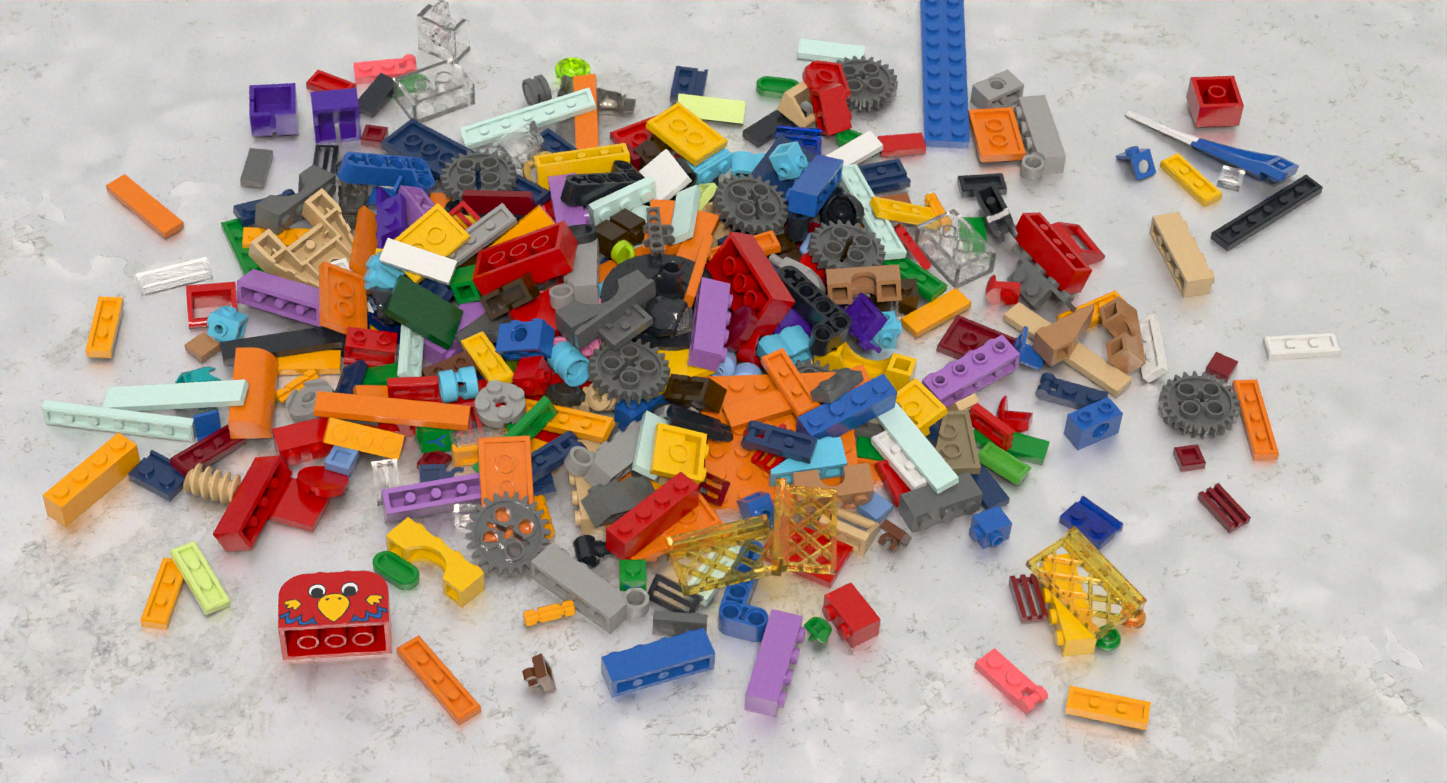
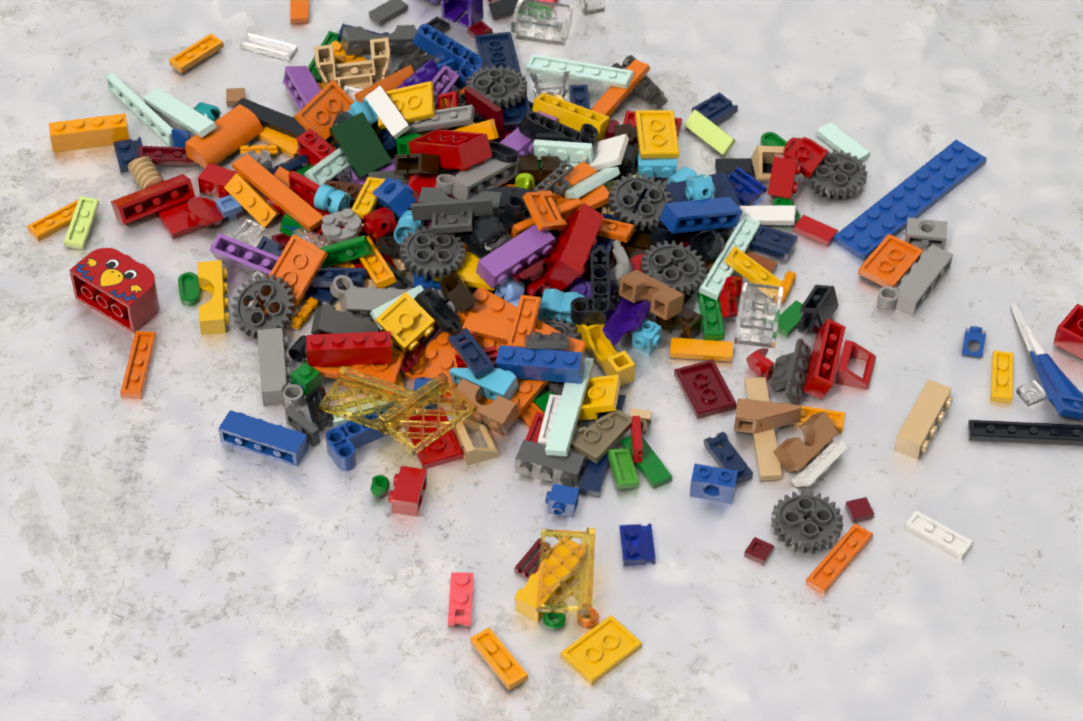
camera: 45 degrees right, 0 degrees up
red tile [186,282,238,329] -> none
medium azure brick [207,306,249,342] -> none
dark grey wheel [522,74,552,106] -> none
reddish brown tile [522,653,556,693] -> none
light orange axle [523,600,575,626] -> none
clear neon green gear [555,57,591,85] -> none
medium lavender brick [744,609,806,717] -> none
medium blue tile [857,492,893,523] -> none
reddish brown tile [878,519,912,553] -> none
medium lavender brick [922,335,1020,408] -> none
black tile [957,173,1007,198] -> none
red plate [996,396,1033,433] -> none
blue bracket [1013,326,1043,371] -> none
dark red tile [1197,483,1251,533] -> none
none -> orange plate [523,190,568,231]
none -> yellow tile [560,615,642,686]

